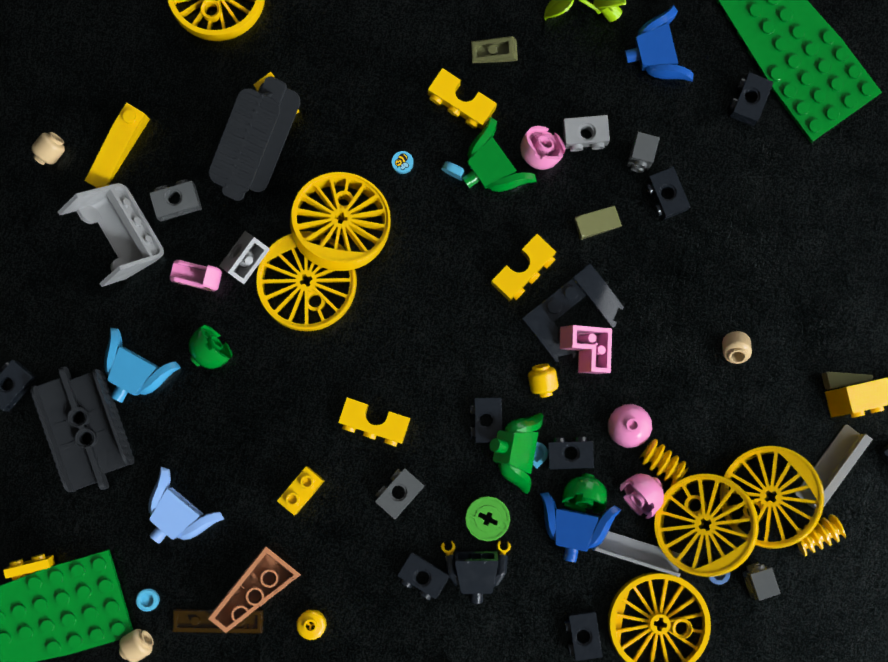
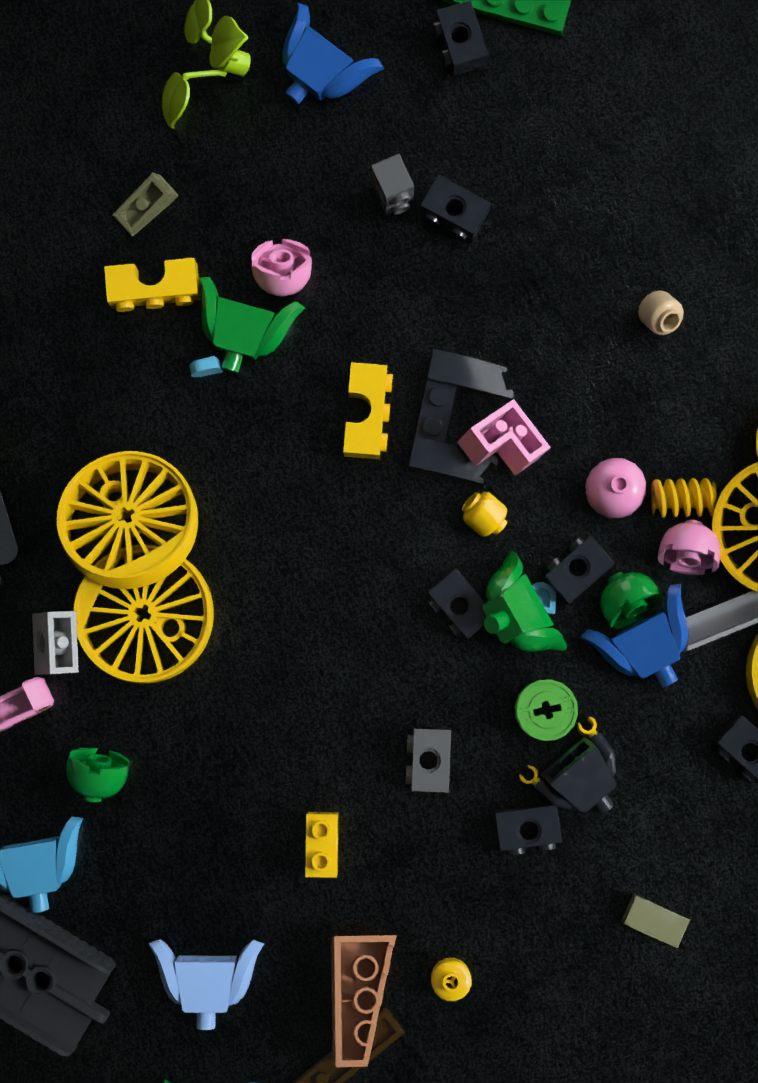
camera: 35 degrees left, 0 degrees up
yellow arch [338,398,410,446] -> none
tile [392,151,413,174] -> none
light grey brick [562,115,610,151] -> none
olive slope [574,206,622,240] -> none

